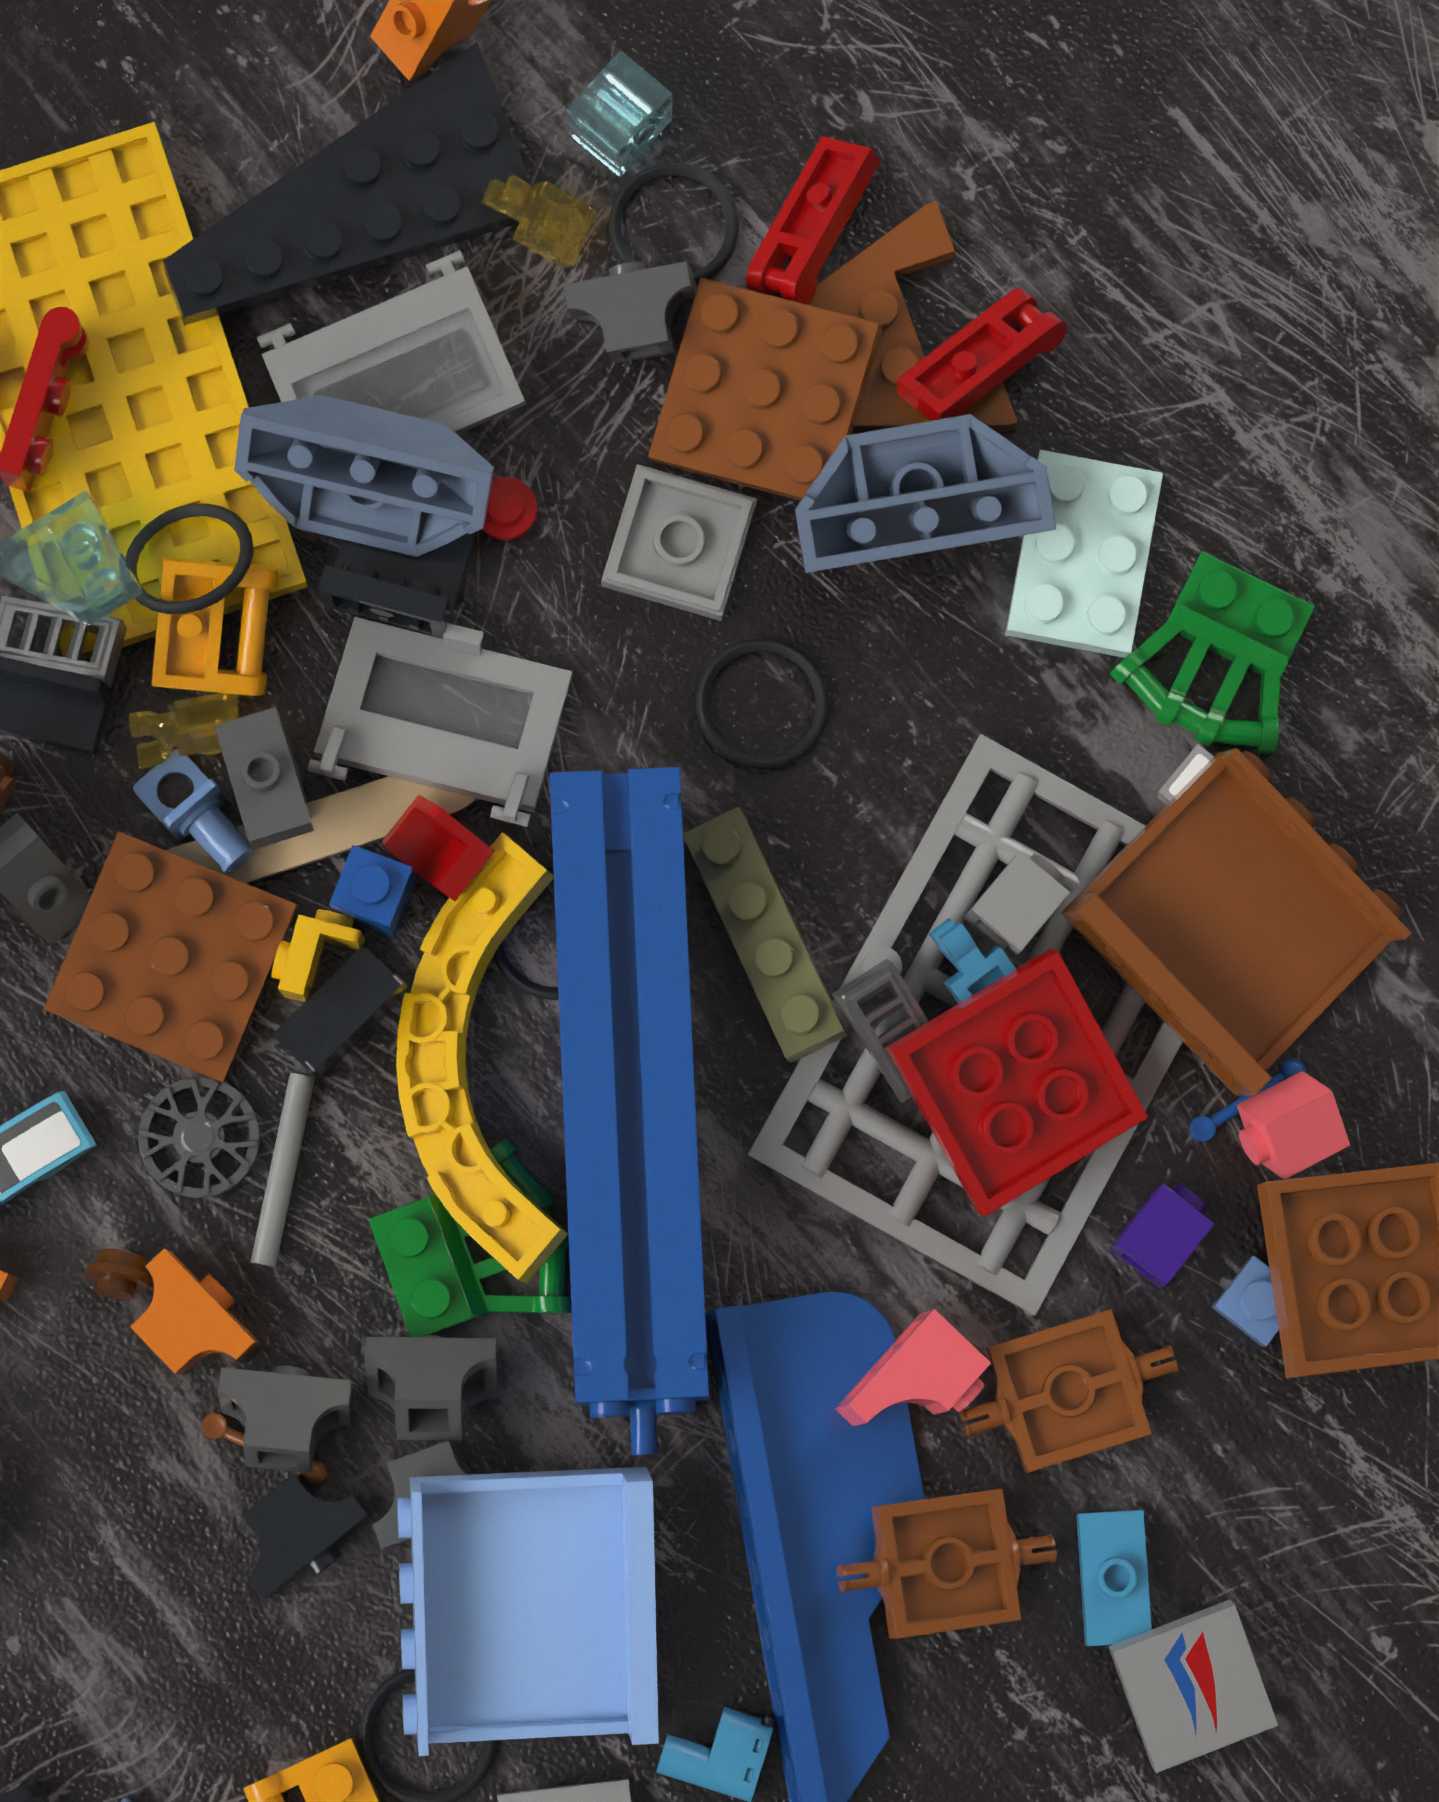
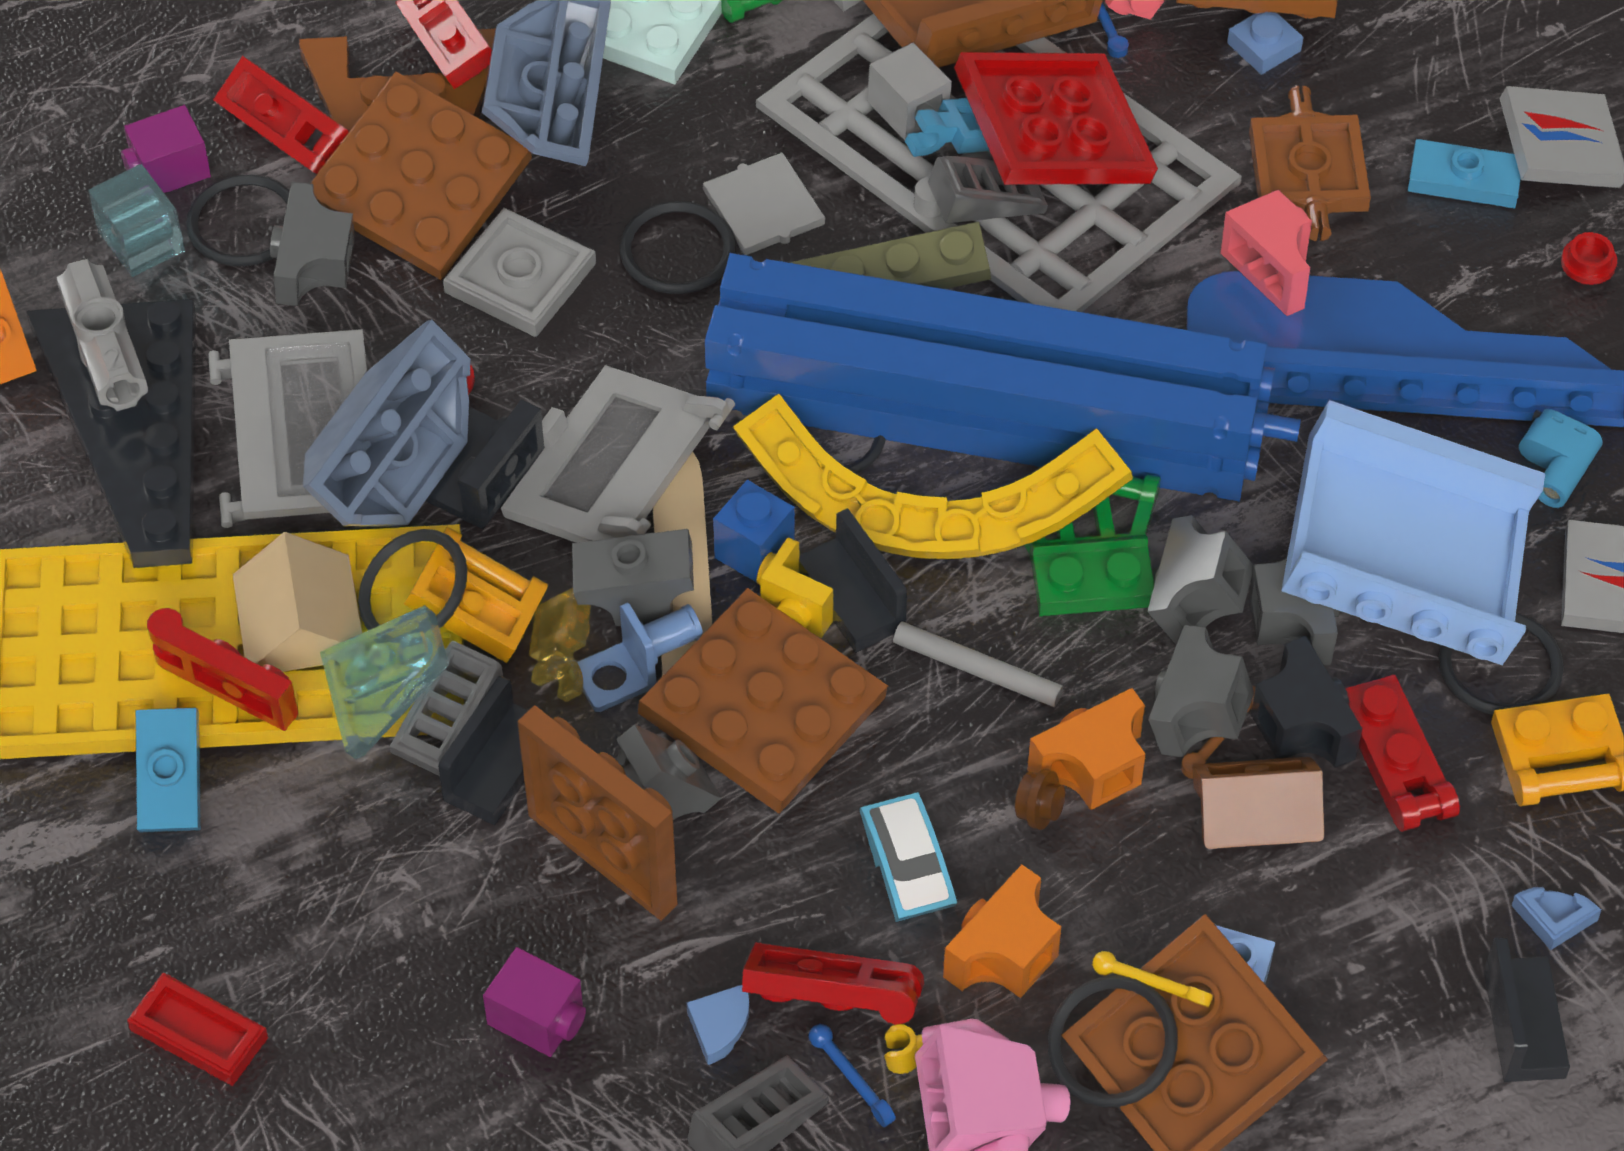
camera: 70 degrees left, 25 degrees down
dark grey wheel [138,1077,260,1198] -> none
red panel [382,794,494,901] -> none
clear yellow plate [482,176,596,268] -> none
dark orange plate [836,1489,1057,1639] -> none
dark purple brick [1108,1183,1214,1288] -> none
none -> light grey piece [57,259,148,411]
none -> magenta brick [121,105,211,198]
none -> tan slope [233,532,366,672]
none -> light grey piece [703,152,825,255]
none -> panel [1193,757,1324,849]
none -> red plate [1345,675,1460,832]
none -> red plate [1561,232,1617,285]

